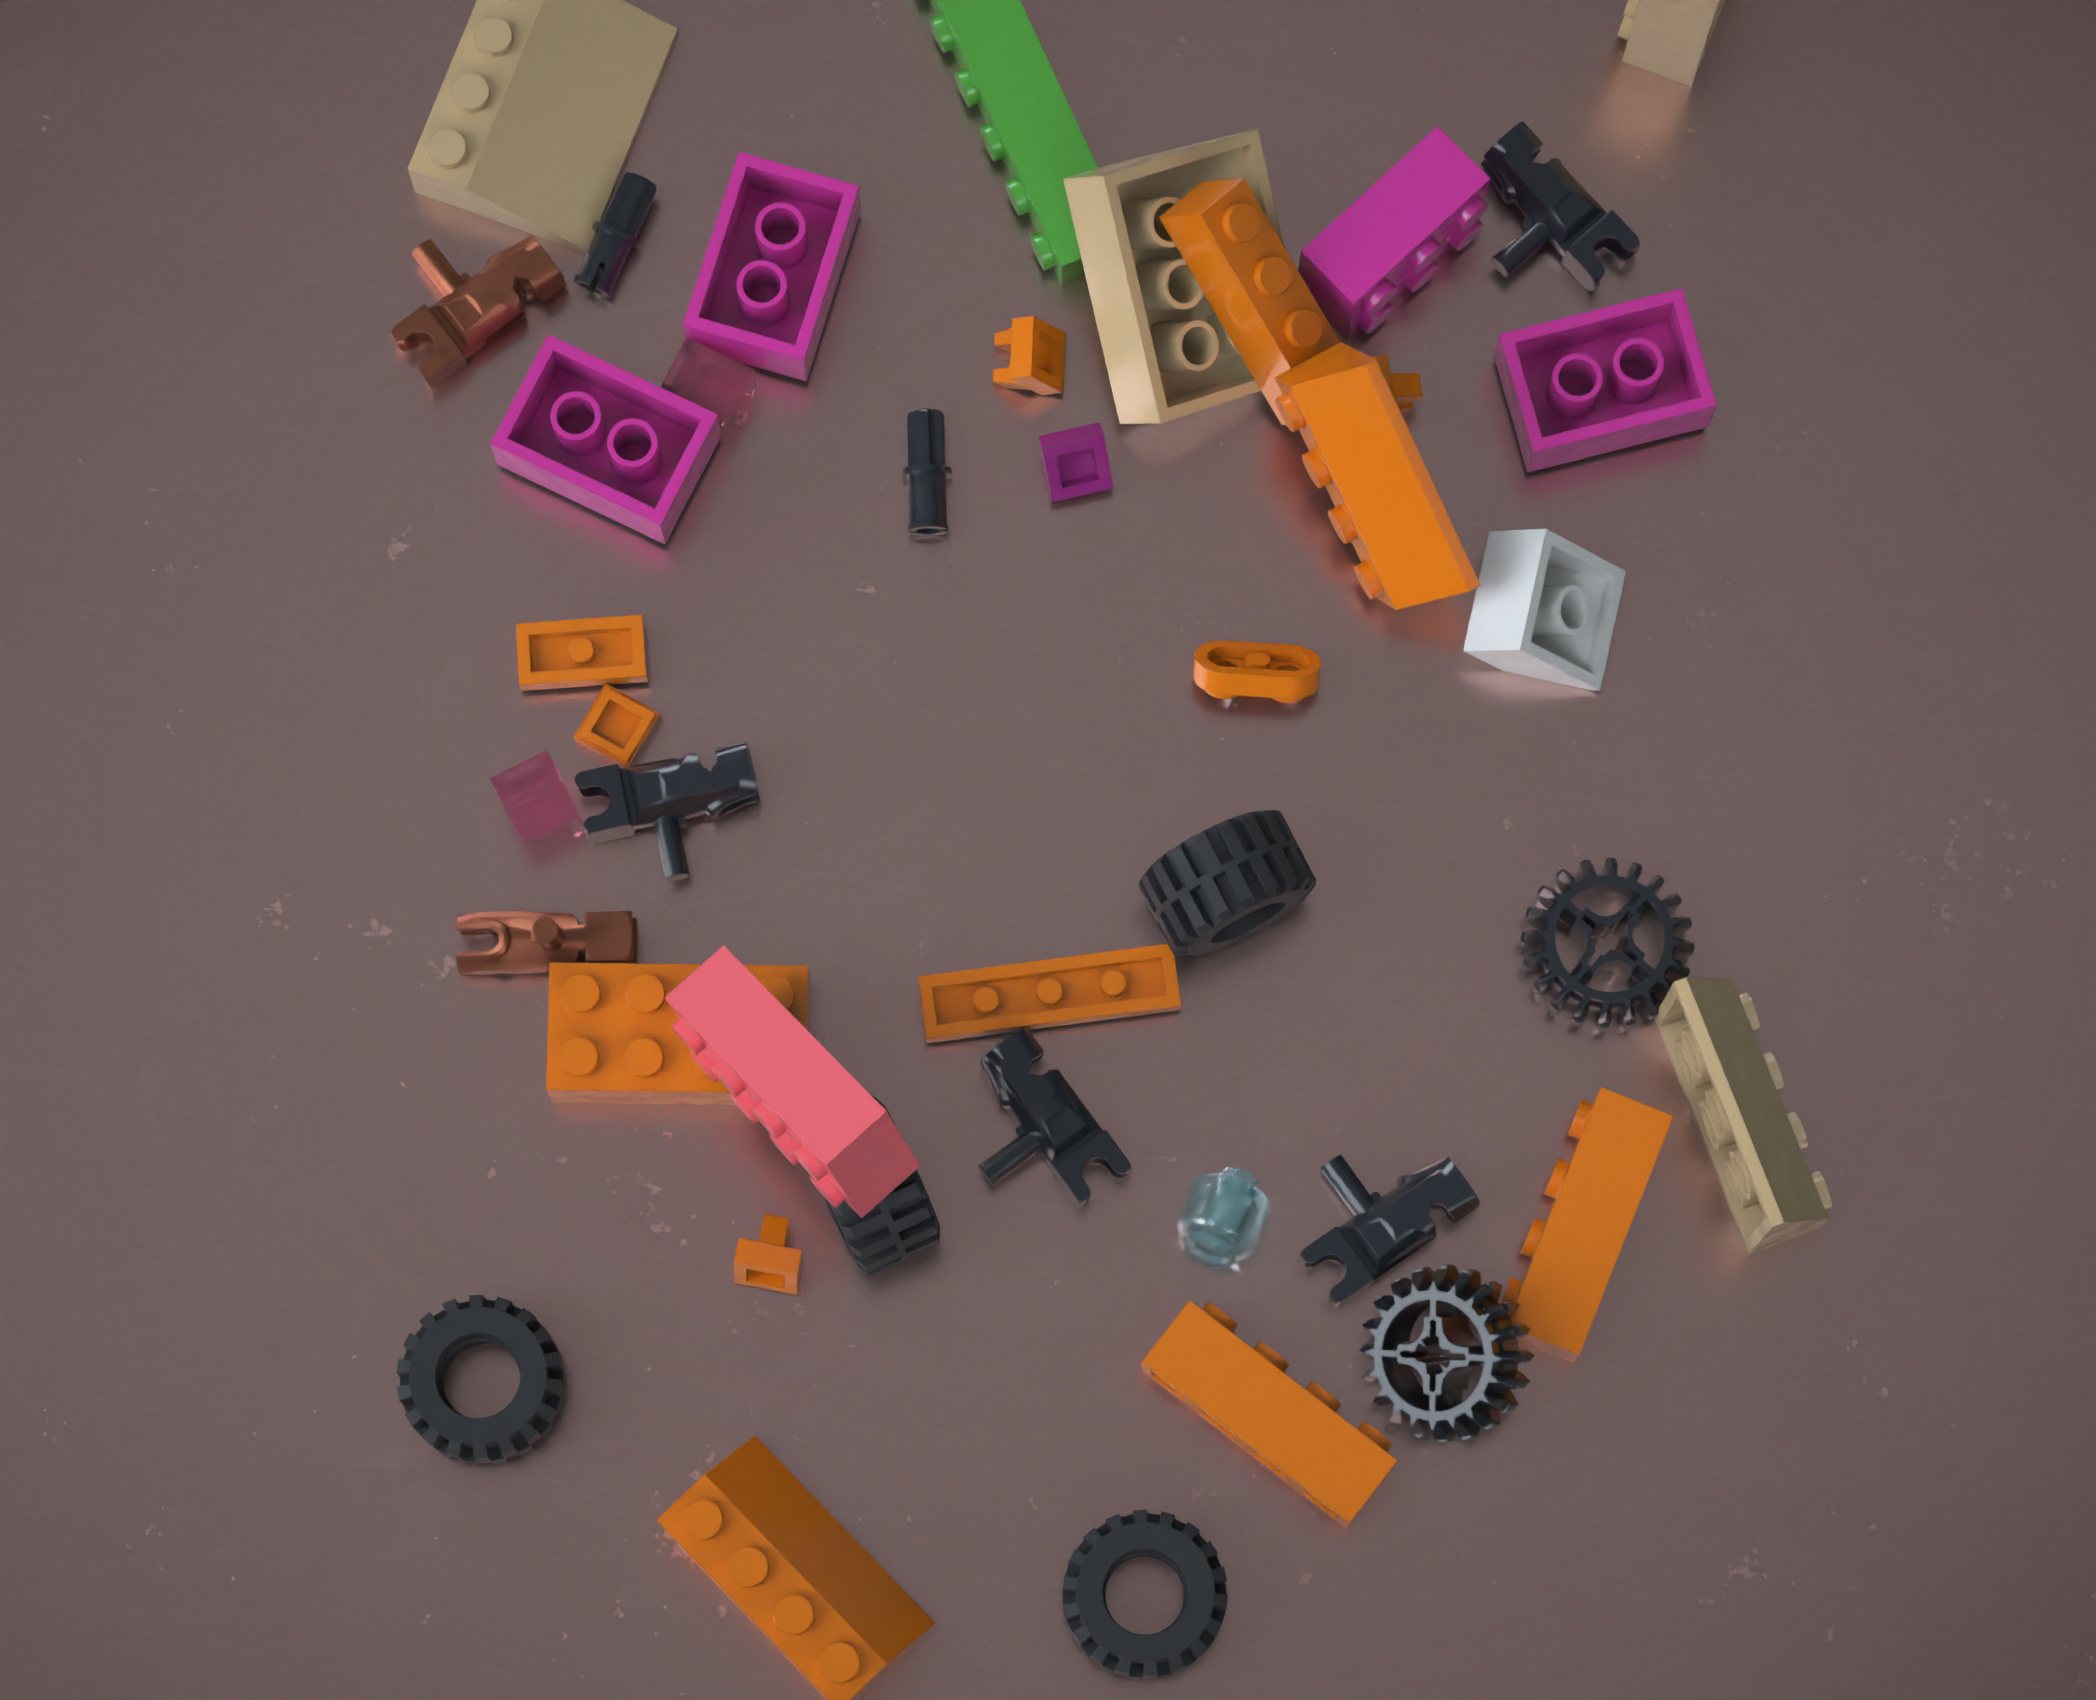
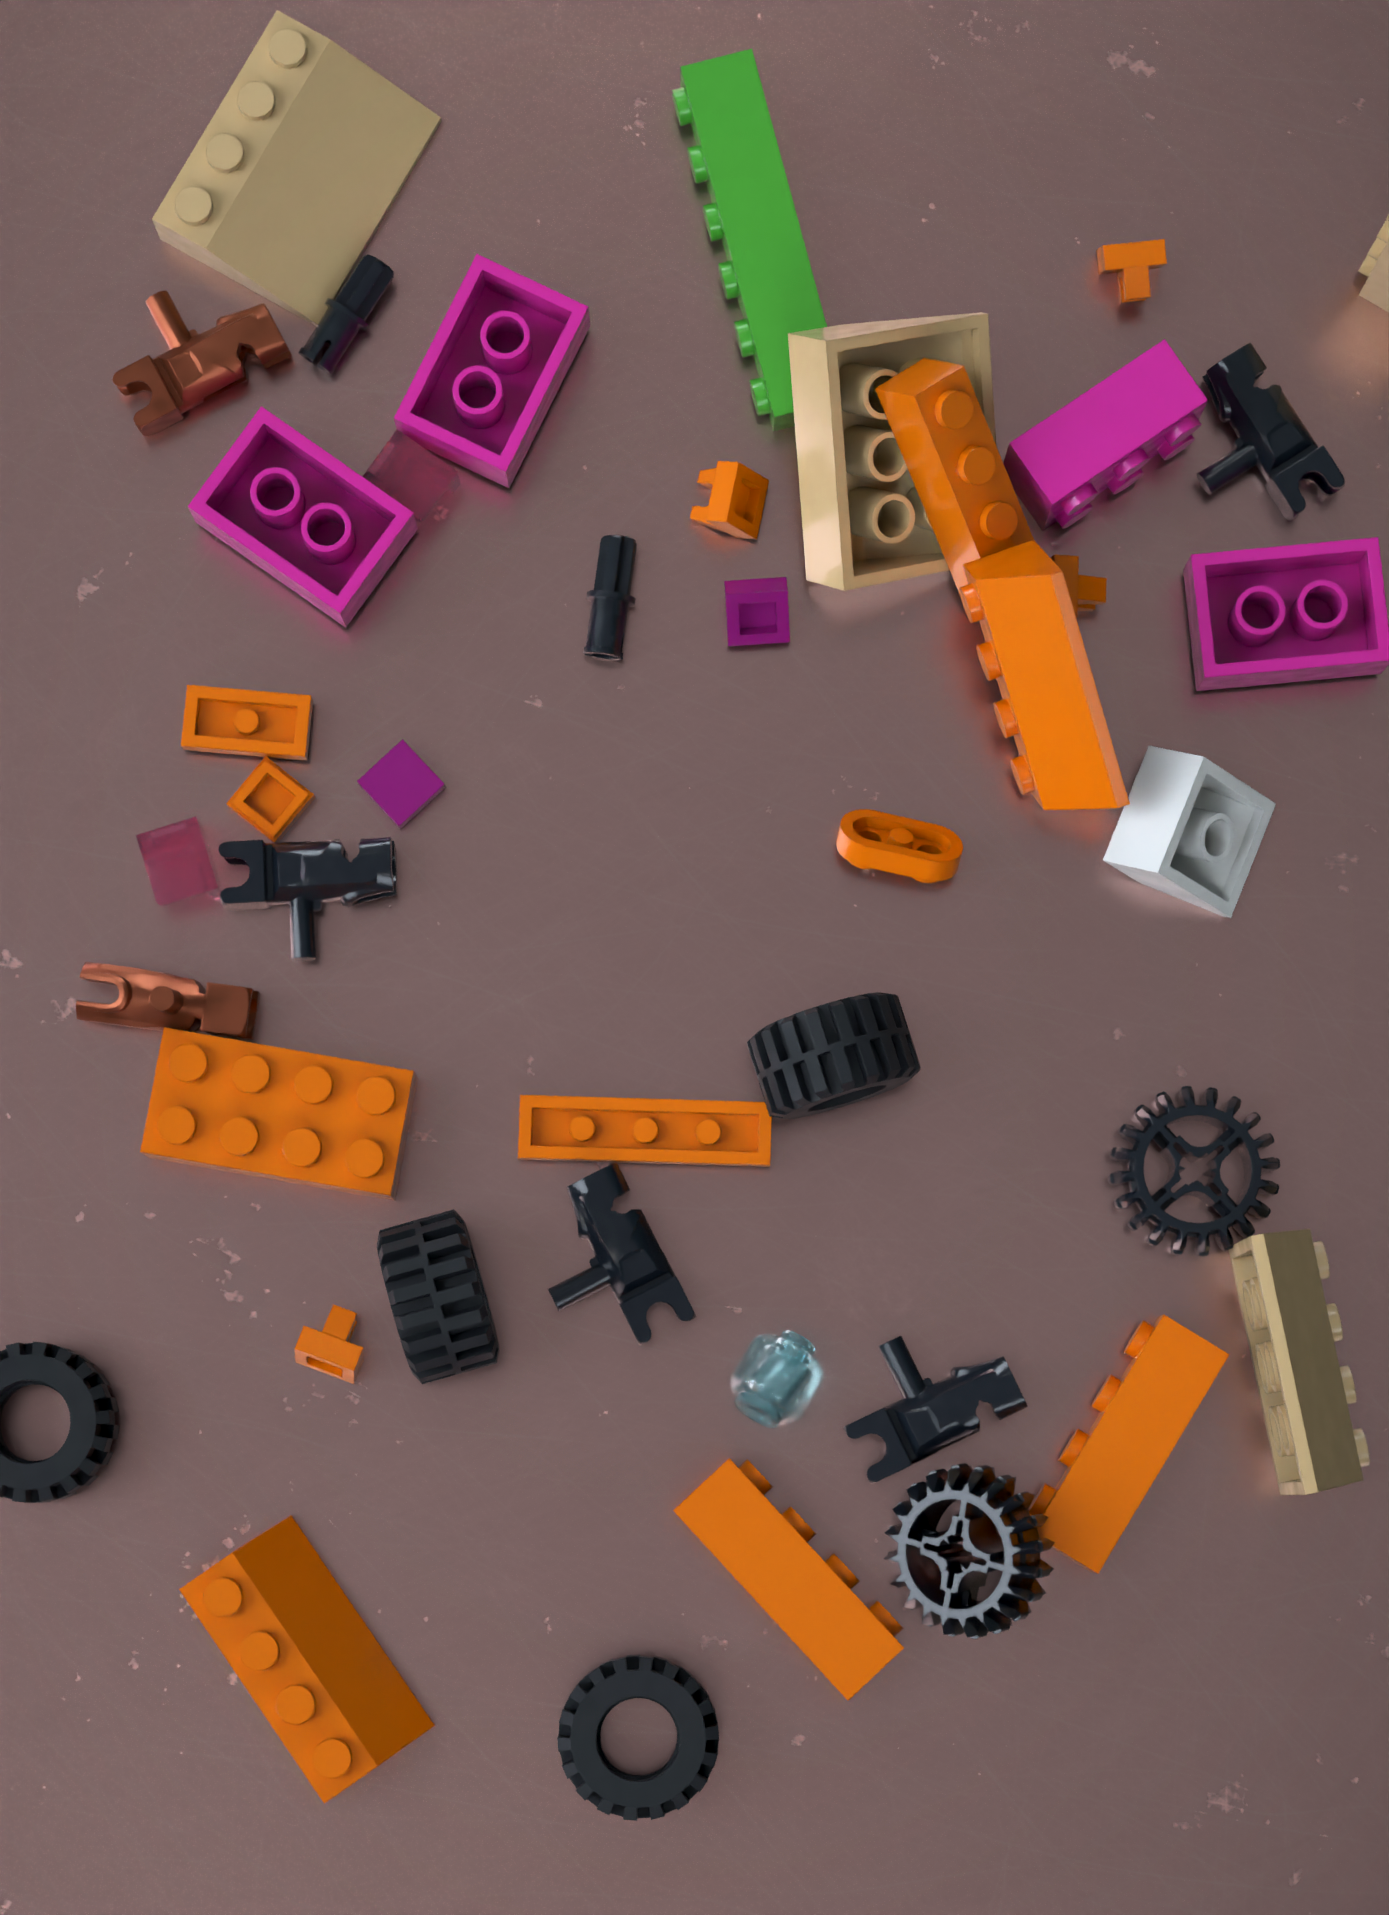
camera: 10 degrees right, 5 degrees up
coral brick [664,945,921,1219] -> none
none -> magenta tile [357,739,446,829]
none -> orange tile [1096,239,1167,303]

